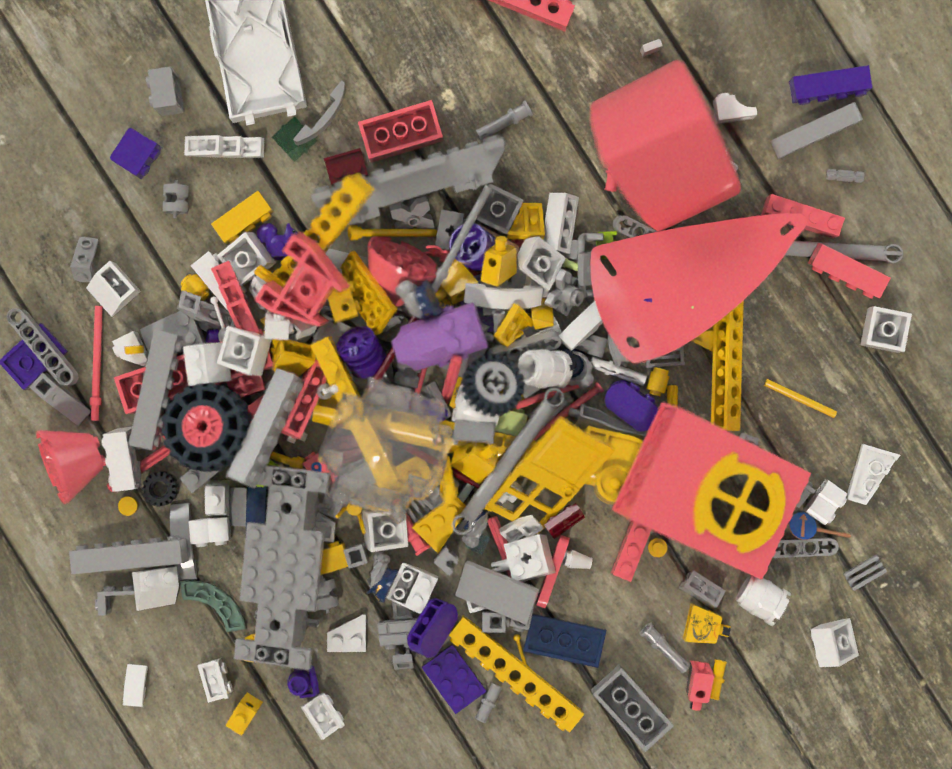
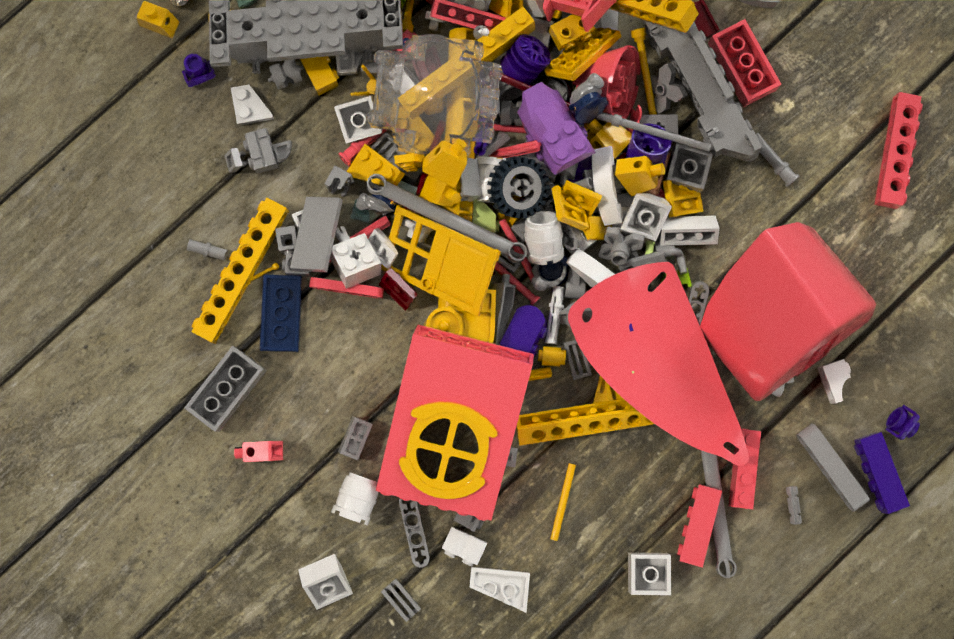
camera: 75 degrees right, 5 degrees down
white bracket [301,693,345,740] -> none
light grey brick [343,542,369,569] -> none
piece [366,551,399,603] -> none
white slope [387,563,439,614] -> none
dark purple brick [407,598,458,658] -> none
dark purple plate [422,644,487,714] -> none
white cone [563,549,592,569] -> none
coral brick [611,520,652,582] -> none
light grey pin [639,622,690,673] -> none
white tile [640,39,663,57] -> none
yellow plate [648,538,667,557] -> none
yellow torso [683,603,731,644] -> none
yellow pin [710,659,727,700] -> none
blue piece [789,512,851,540] -> none
none -> yellow torso [422,138,467,188]
none -> yellow wing [551,185,589,231]
none -> dark purple piece [885,405,920,440]

